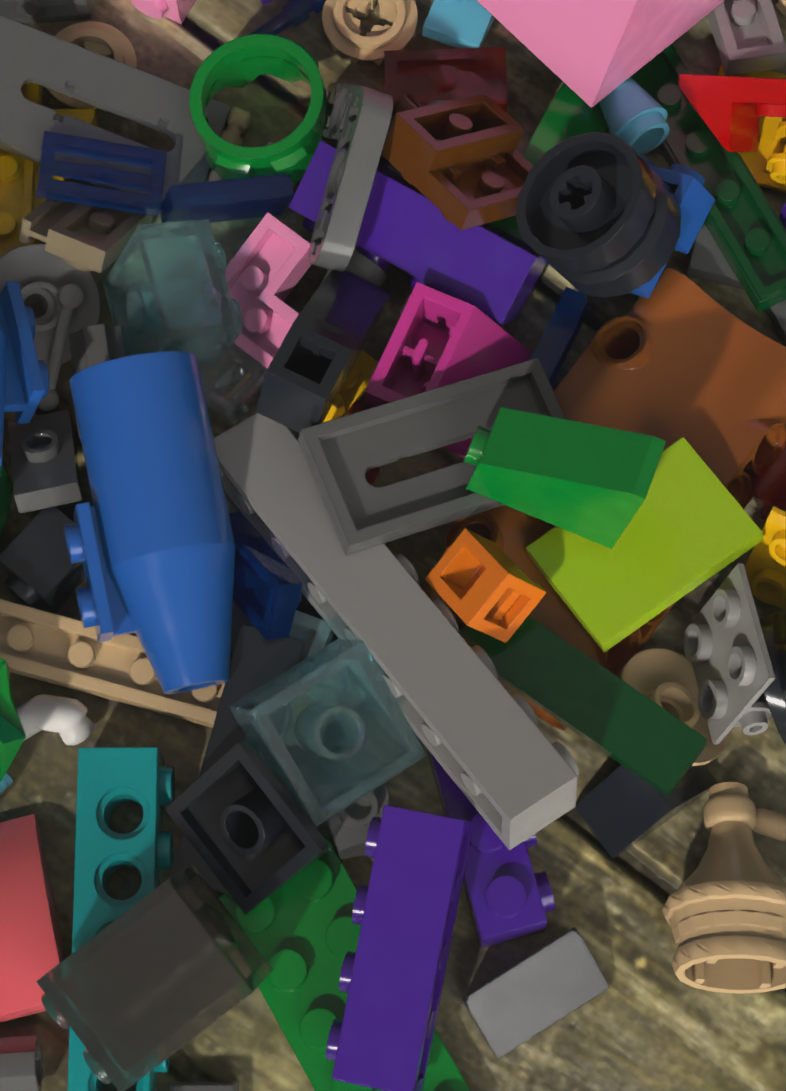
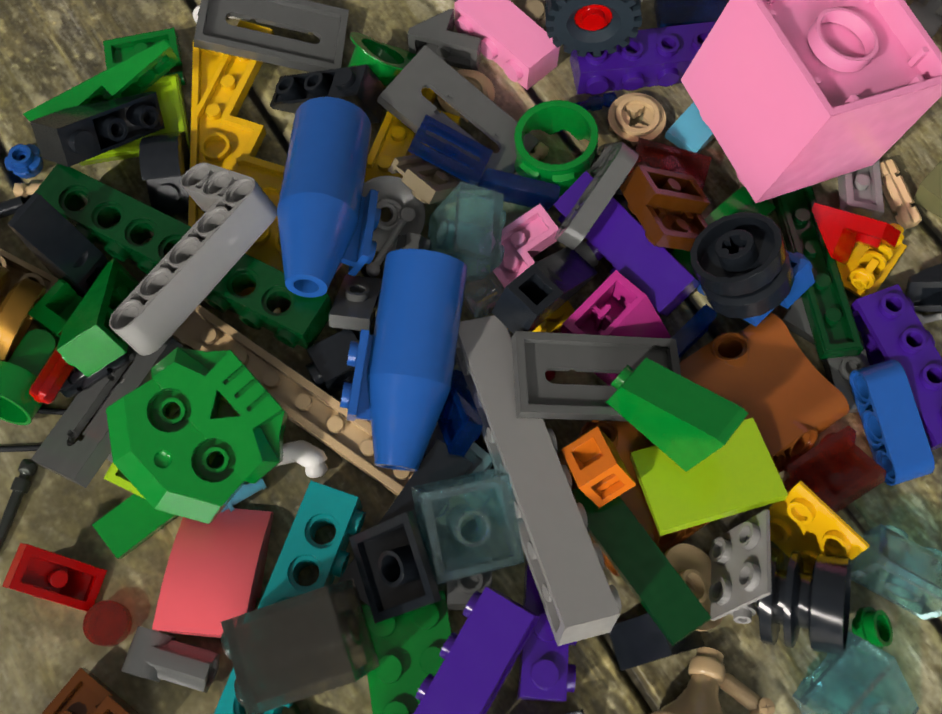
camera: 15 degrees right, 5 degrees down
medium azure cone [599,77,670,155] -> none

